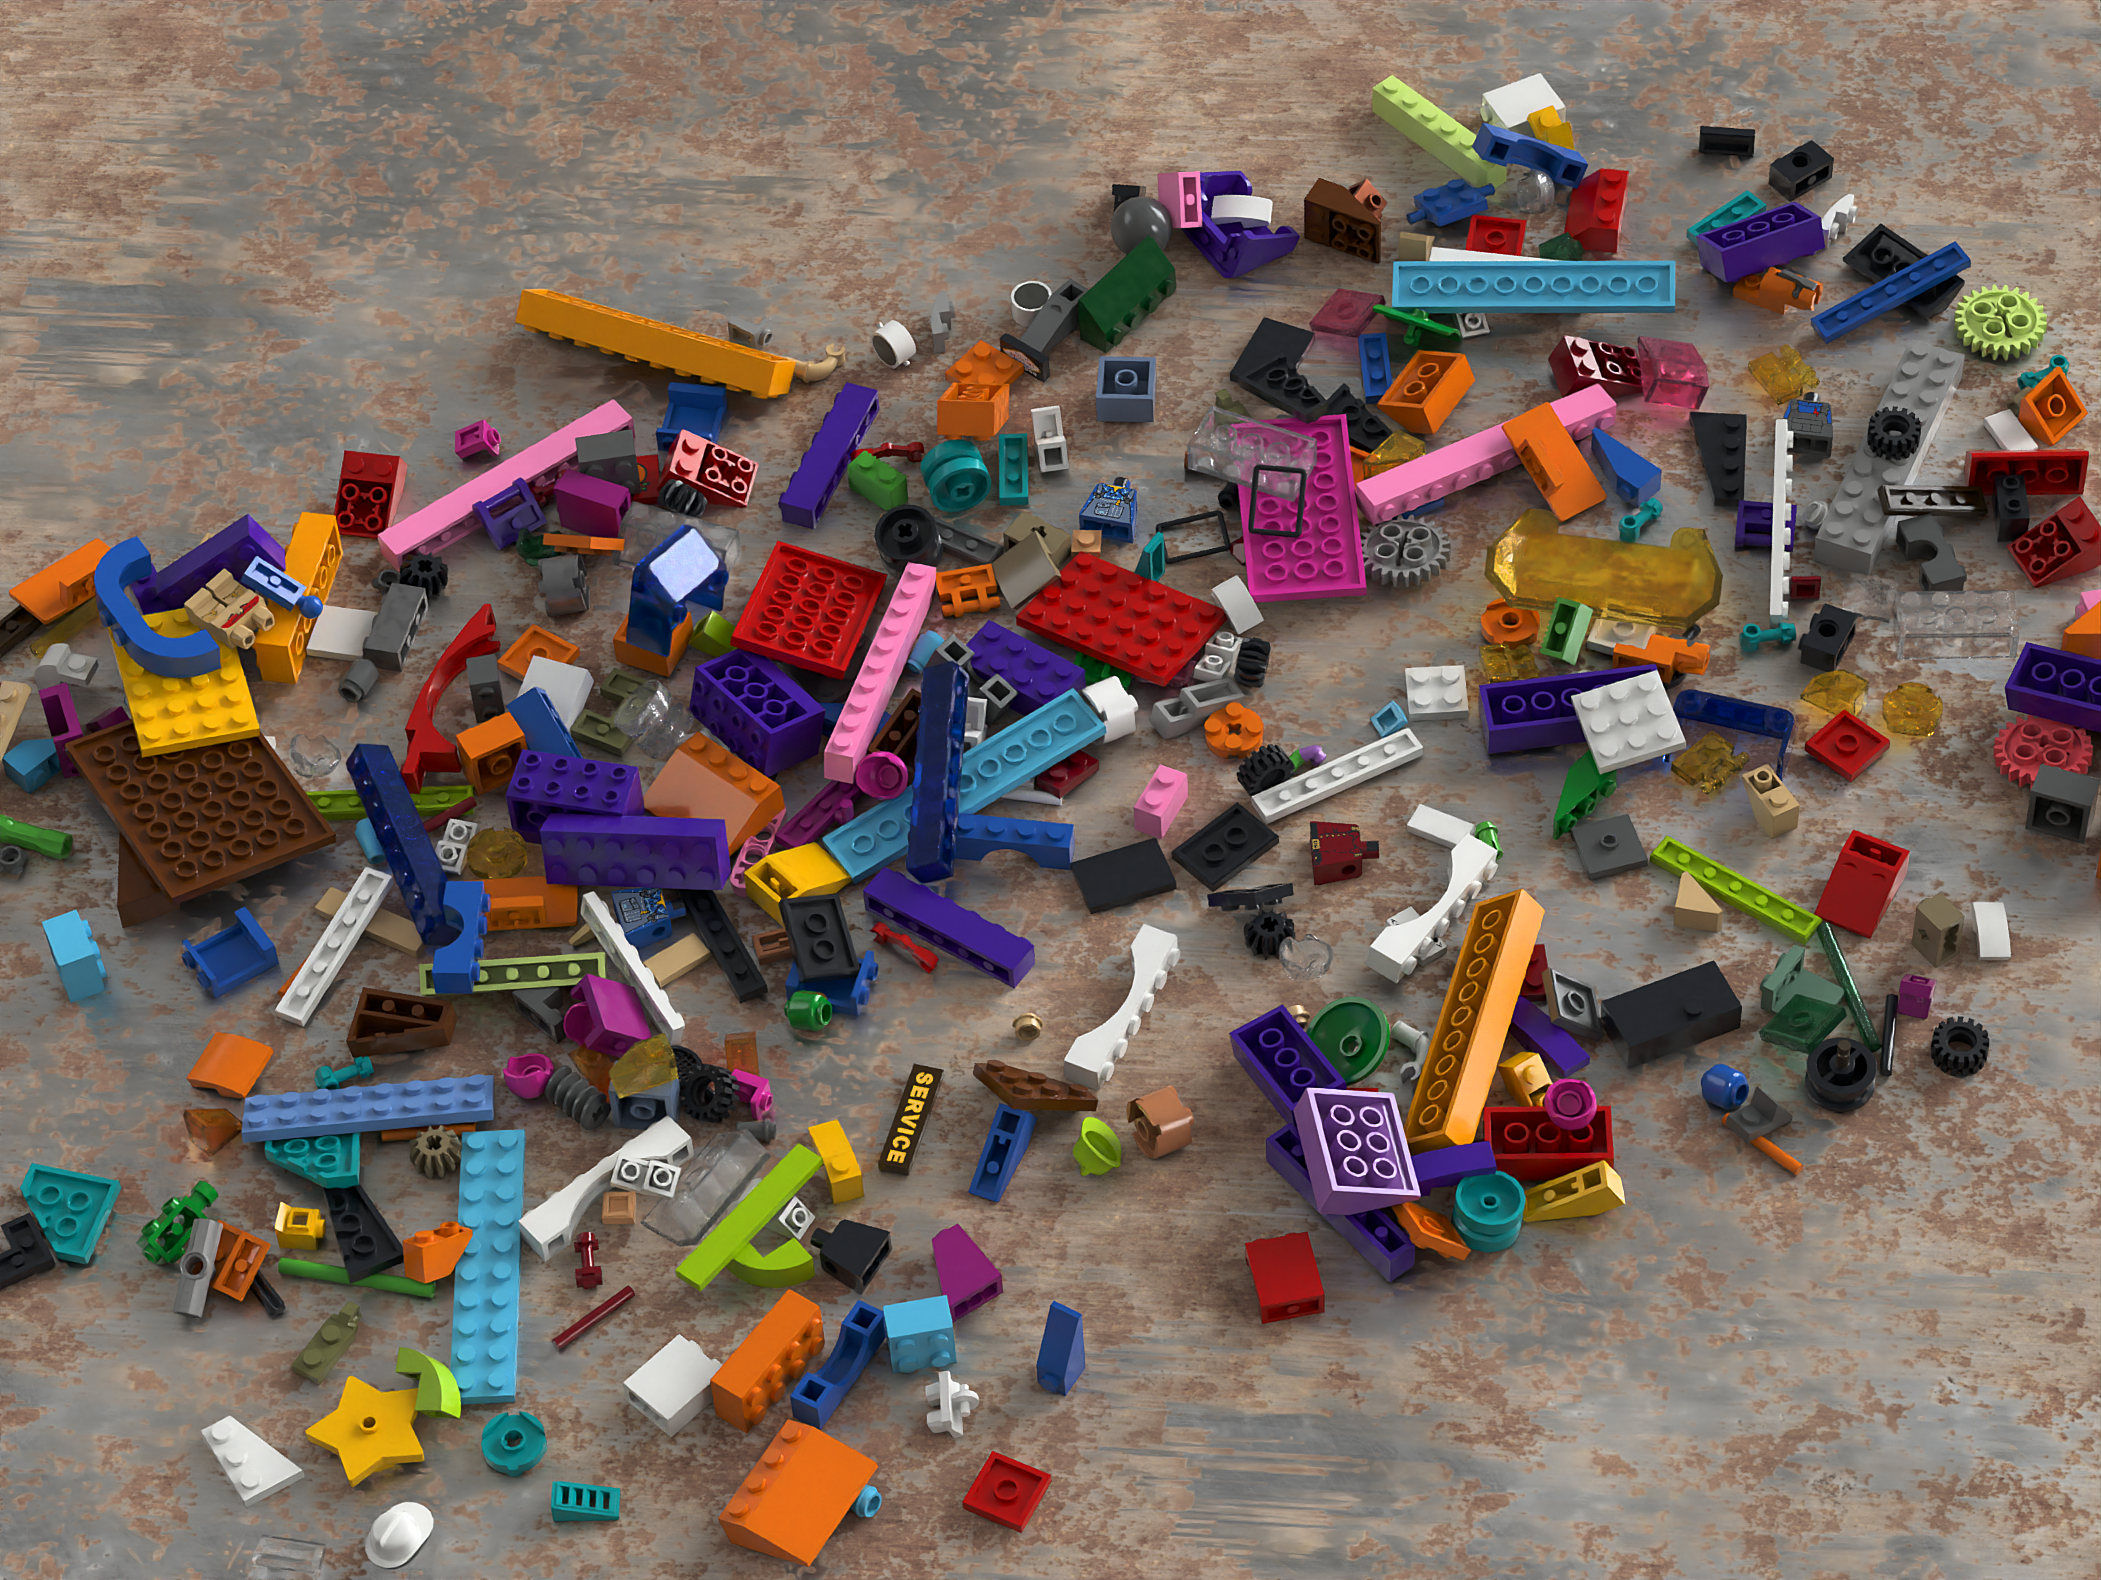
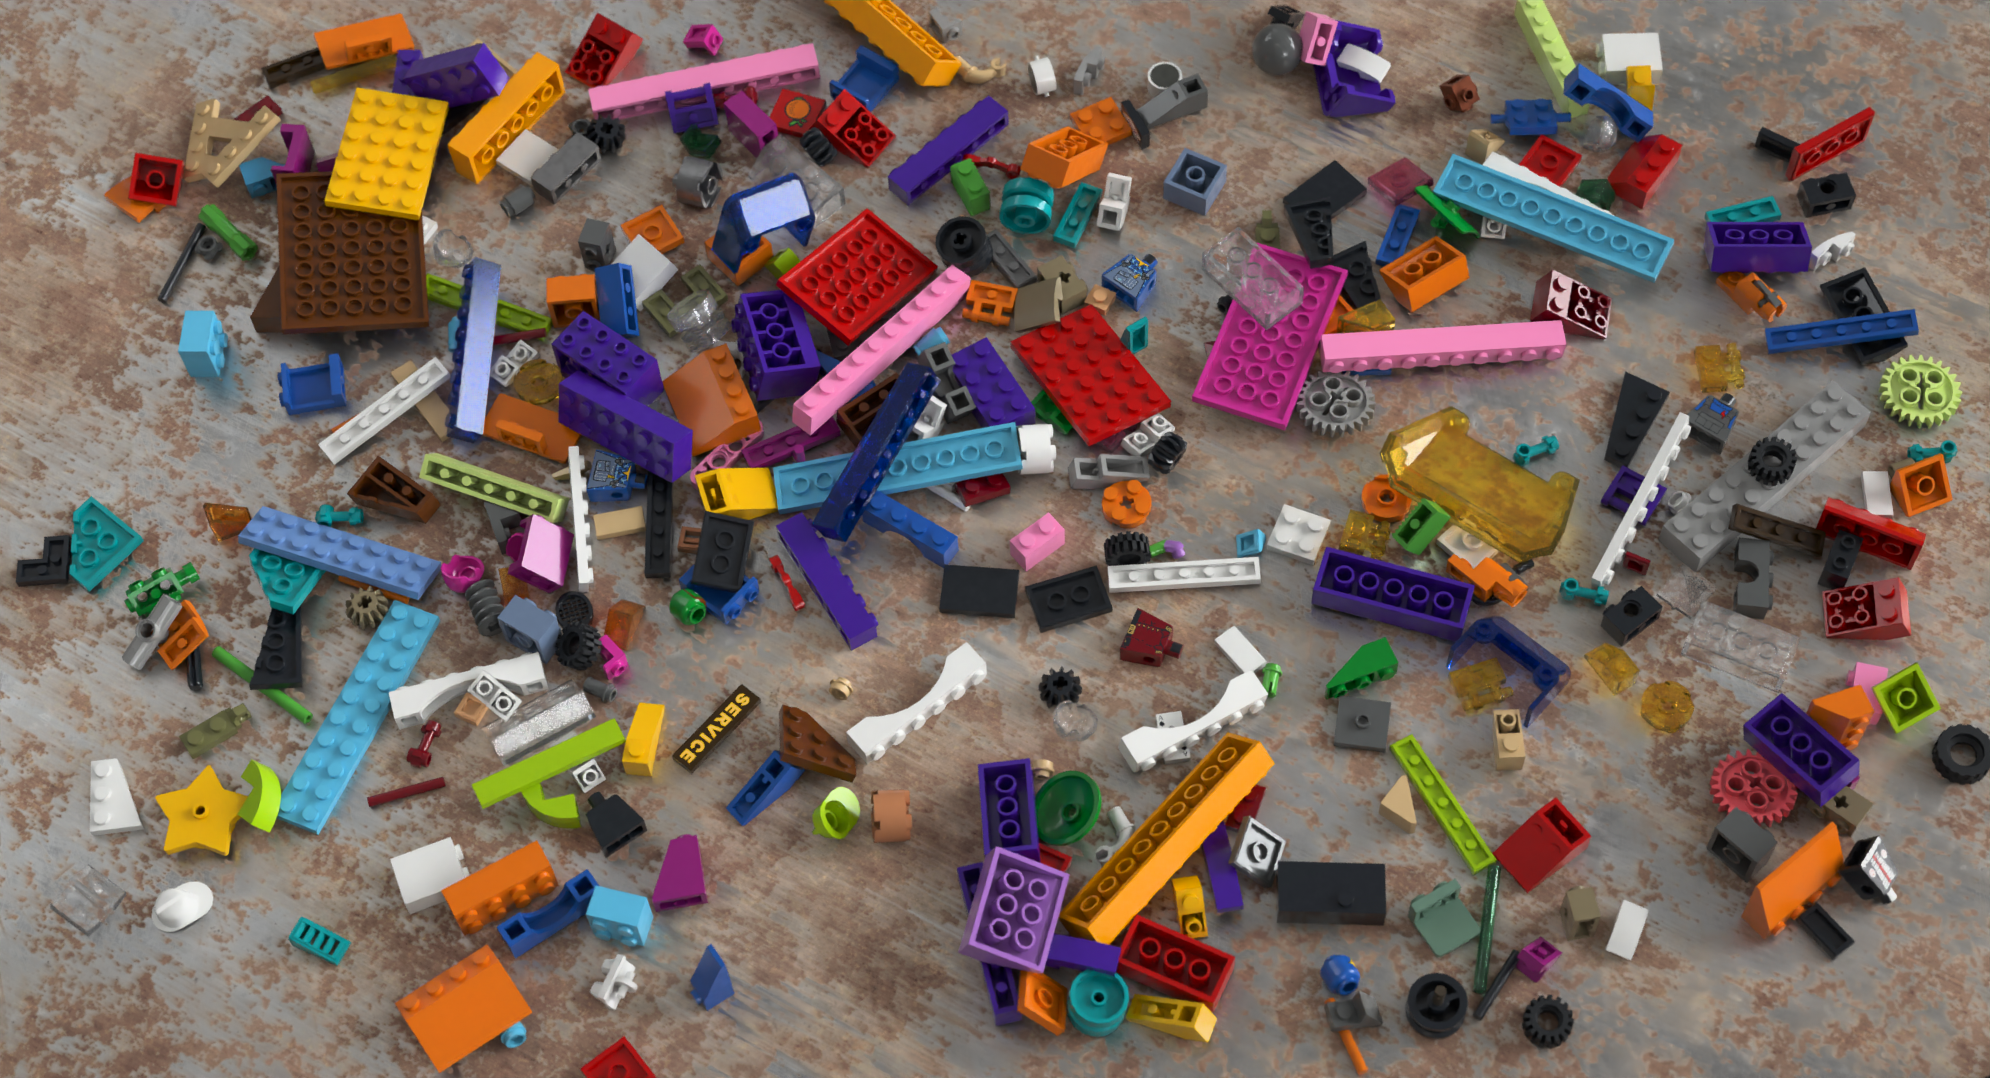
camera: 25 degrees right, 10 degrees up
white brick [34,643,99,690] -> none
blue arch [94,536,221,678] -> none
tan hips [184,569,275,650] -> none
orange slope [186,1032,274,1099] -> none
blue plate [240,556,323,619] -> none
yellow window [274,1202,326,1251] -> none
red slope [400,603,501,794] -> none
orange slope [402,1221,473,1284] -> none
blue arch [432,881,491,994] -> none
teal plate [481,1412,548,1477] -> none
orange plate [543,533,625,556] -> none
dark grey brick [575,429,642,495] -> none
clear yellow slope [609,1033,679,1099] -> none
dark pink hair [855,751,908,801] -> none
dark green slope [1078,235,1177,353] -> none
black piece [1156,510,1231,564] -> none
black plate [1207,883,1294,911] -> none
white brick [1210,575,1264,635] -> none
red panel [1245,1231,1325,1324] -> none
black piece [1248,464,1307,538] -> none
reddish brown slope [1304,178,1381,264] -> none
orange bracket [1501,402,1607,523] -> none
dark pink hair [1544,1079,1597,1130] -> none
white plate [1571,670,1686,774] -> none
blue slope [1591,427,1662,508] -> none
clear pink slope [1637,336,1709,410] -> none
clear green tile [1759,993,1847,1055] -> none
red plate [1804,709,1890,782] -> none
none -> red tile [1785,107,1875,181]

